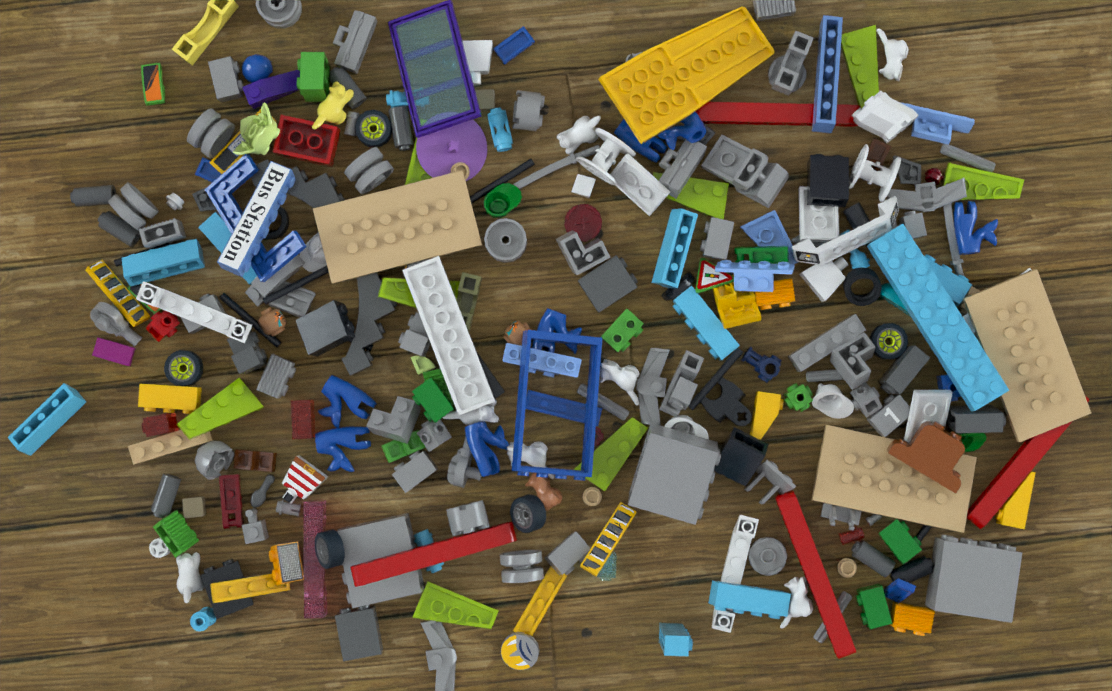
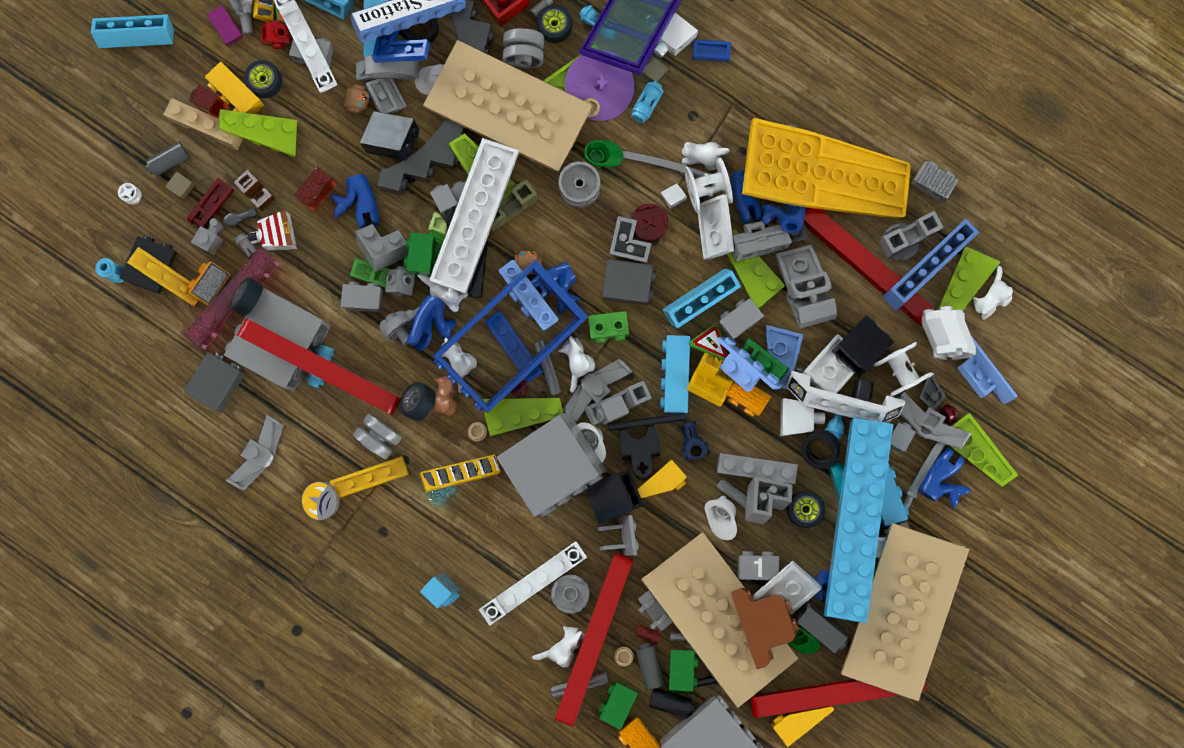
camera: 45 degrees right, 5 degrees down
bright green brick [153,510,199,558] -> none
white animal [176,552,205,603] -> none
light grey cylinder [195,441,234,480] -> none
black bar [219,293,282,348] -> none
dark grey brick [227,330,268,374] -> none
light grey brick [256,354,296,398] -> none
black bar [262,265,329,305] -> none
blue piece [315,427,371,472] -> none
dark grey brick [388,106,414,151] -> none
lime wing [412,581,498,629] -> none
light grey brick [446,500,490,536] -> none
black bar [469,158,535,204] -> none
light grey brick [513,90,545,131] -> none
light grey brick [544,532,591,575] -> none
black tile [661,271,695,301] -> none
medium azure brick [708,580,791,619] -> none
bright green brick [783,383,813,412] -> none
light grey brick [850,382,882,418] -> none
reddish brown slope [866,138,892,171] -> none
dark grey brick [878,345,930,394] -> none
blue tile [884,578,916,603] -> none
light grey axle [940,144,996,172] -> none

